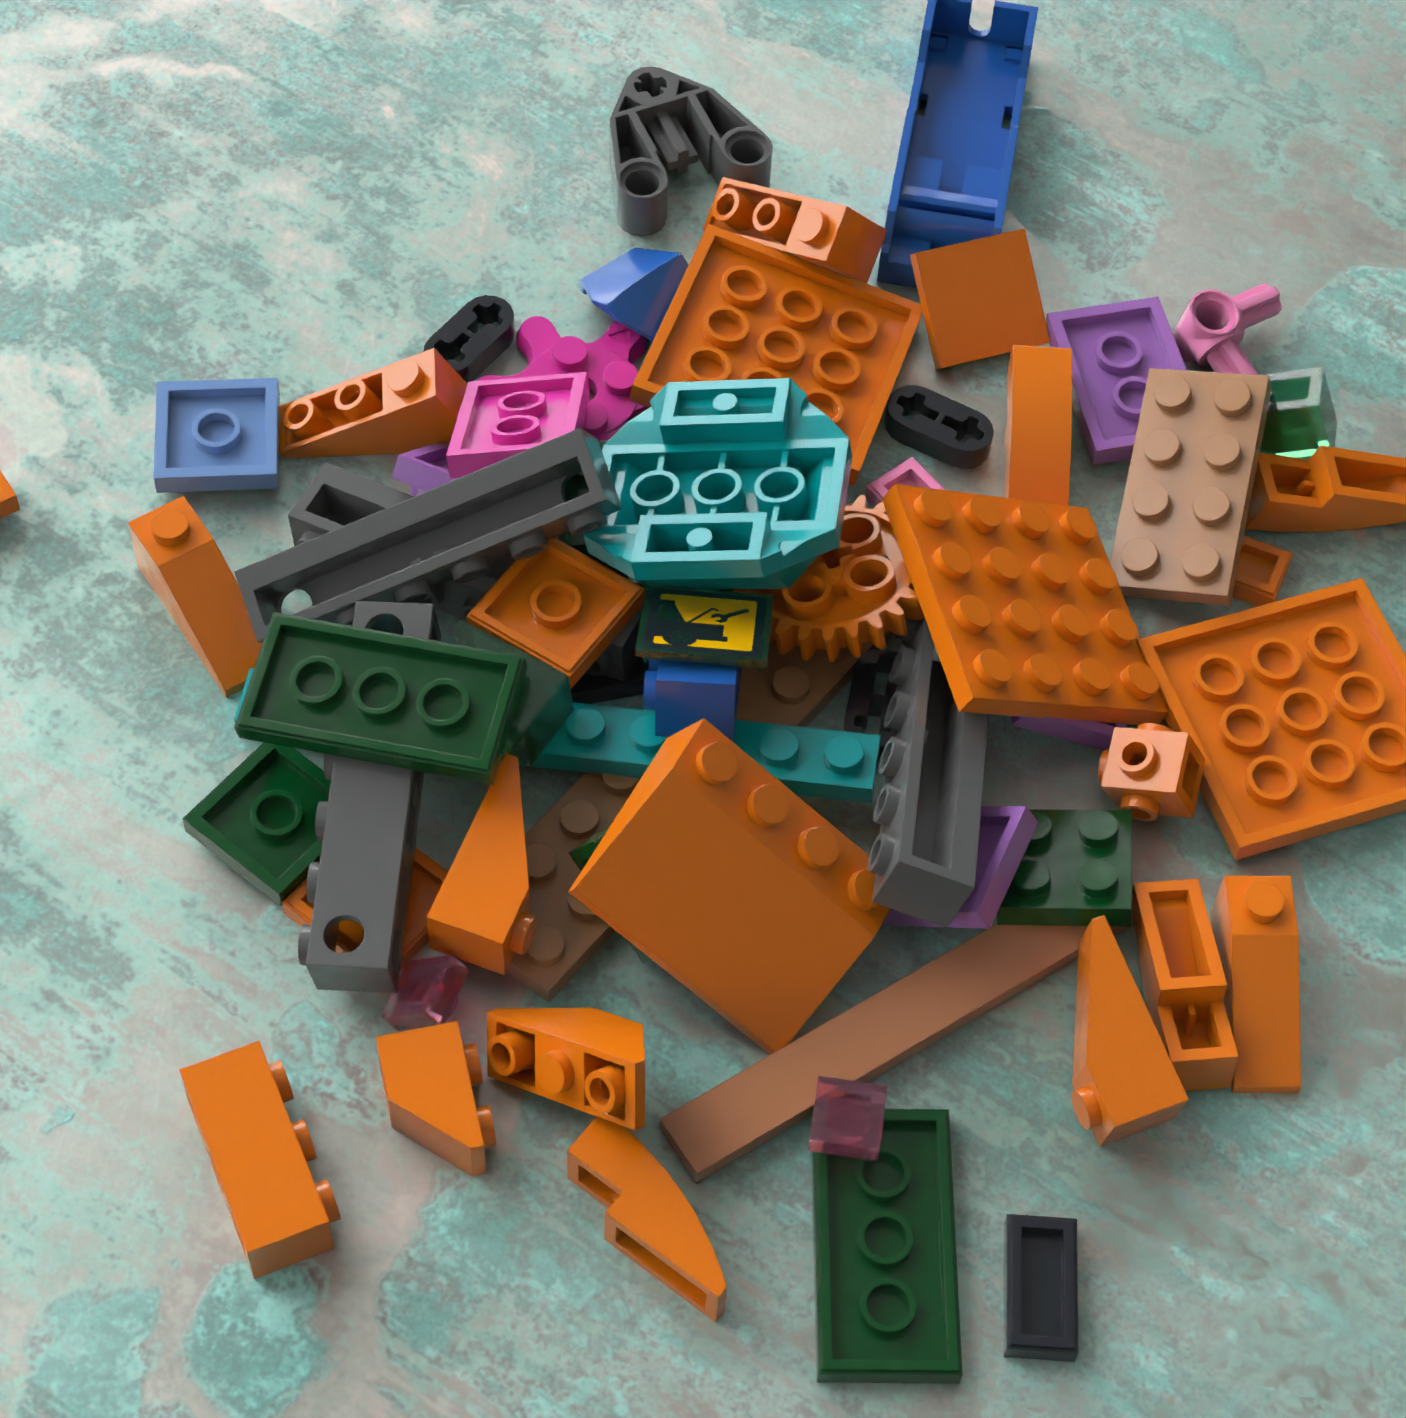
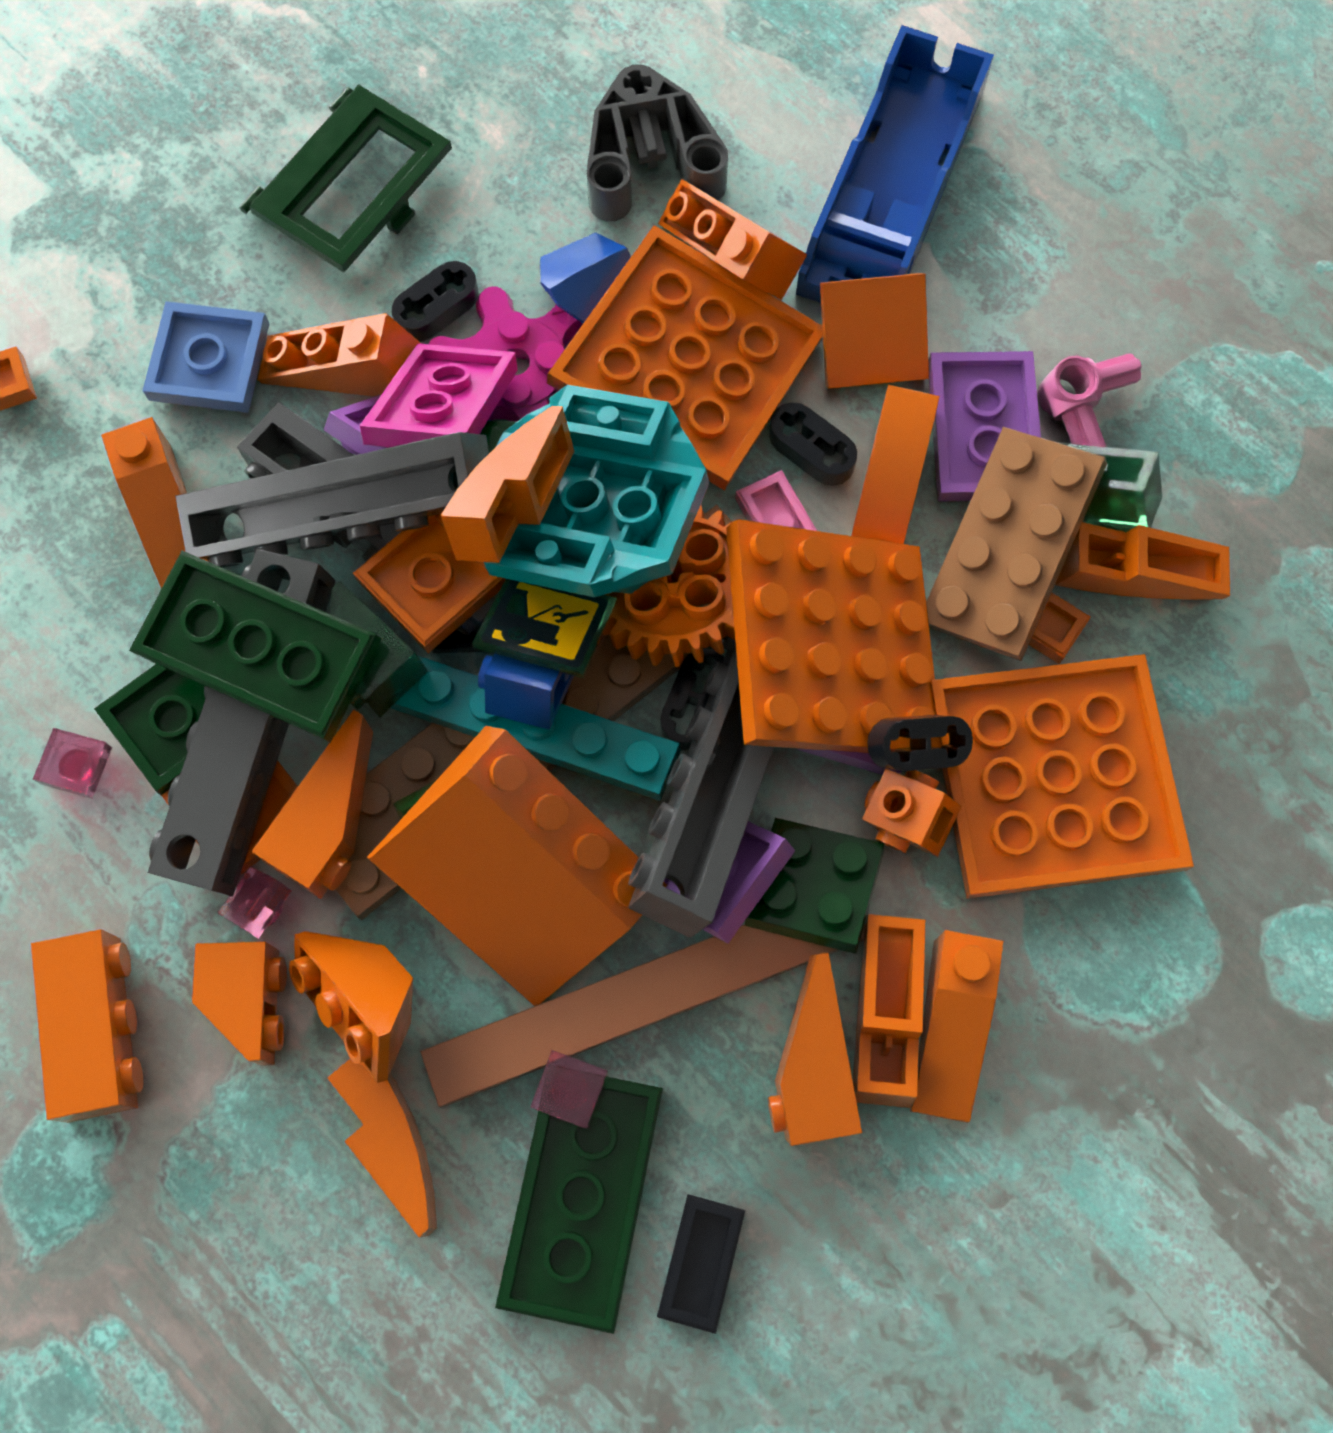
camera: 15 degrees right, 15 degrees up
none -> clear pink plate [33,728,112,799]
none -> dark green piece [239,84,452,273]
none -> orange slope [441,406,575,563]
none -> black beam [867,715,973,771]

